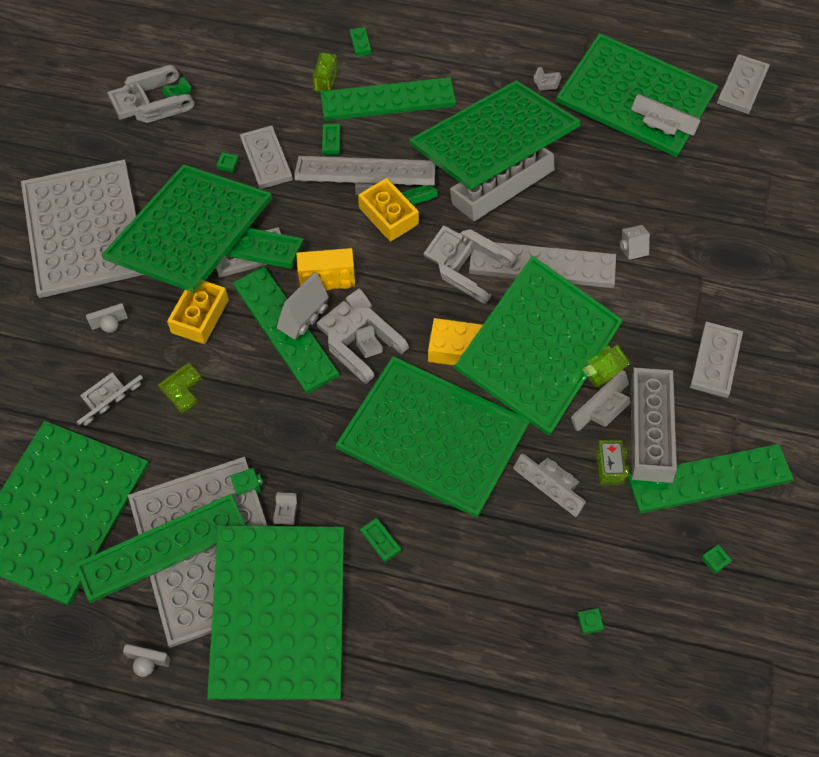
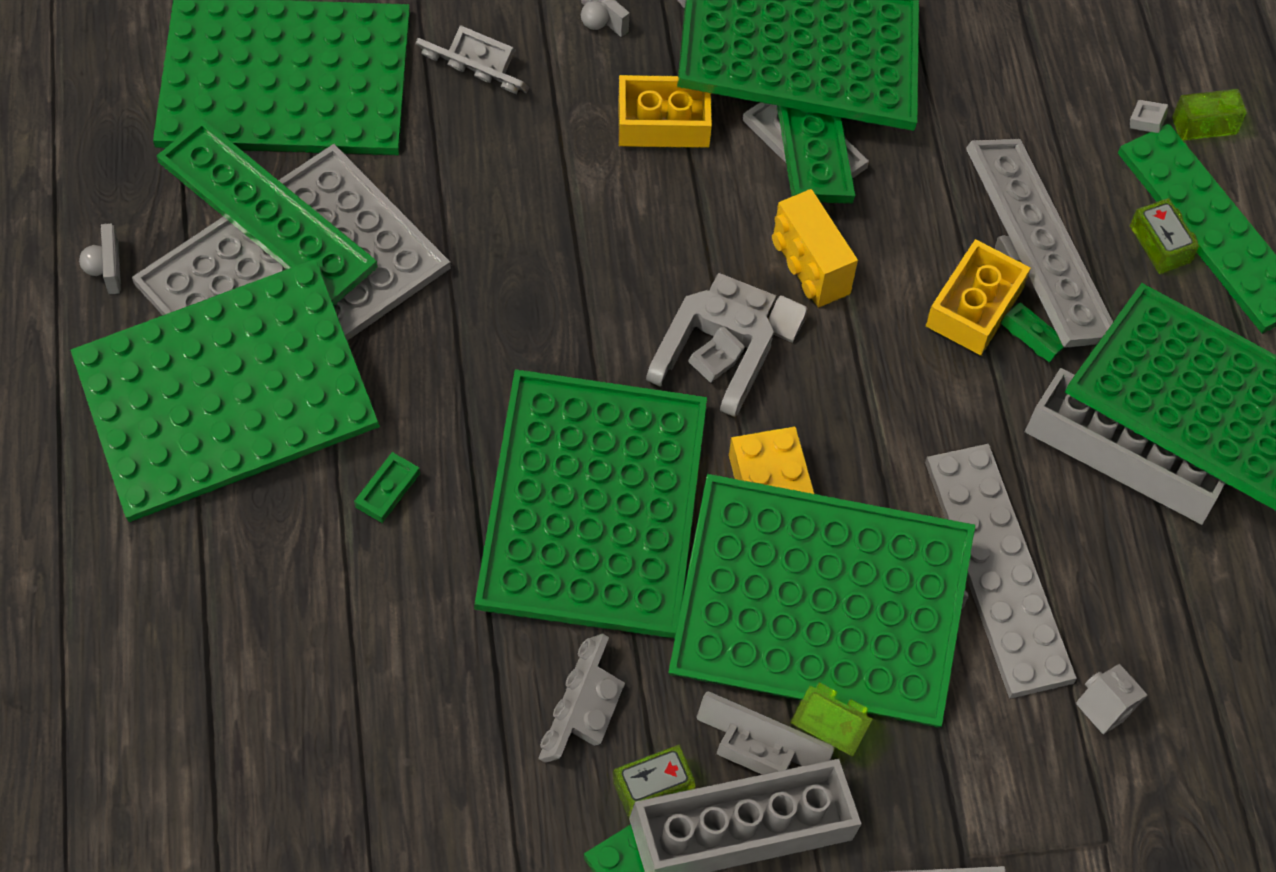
camera: 65 degrees right, 0 degrees up
clear neon green plate [158,363,201,414] -> none
green plate [216,152,239,173] -> none
green bracket [230,468,263,496] -> none
green plate [233,267,339,395] -> none
light grey plate [240,126,293,189] -> none
light grey bracket [273,492,297,525] -> none
light grey slope [276,273,329,339] -> none
green plate [322,124,340,155] -> none
light grey plate [423,225,517,304] -> none
green plate [577,608,604,635] -> none
none -> light grey plate [1130,100,1168,133]
none -> brick [1130,198,1199,274]

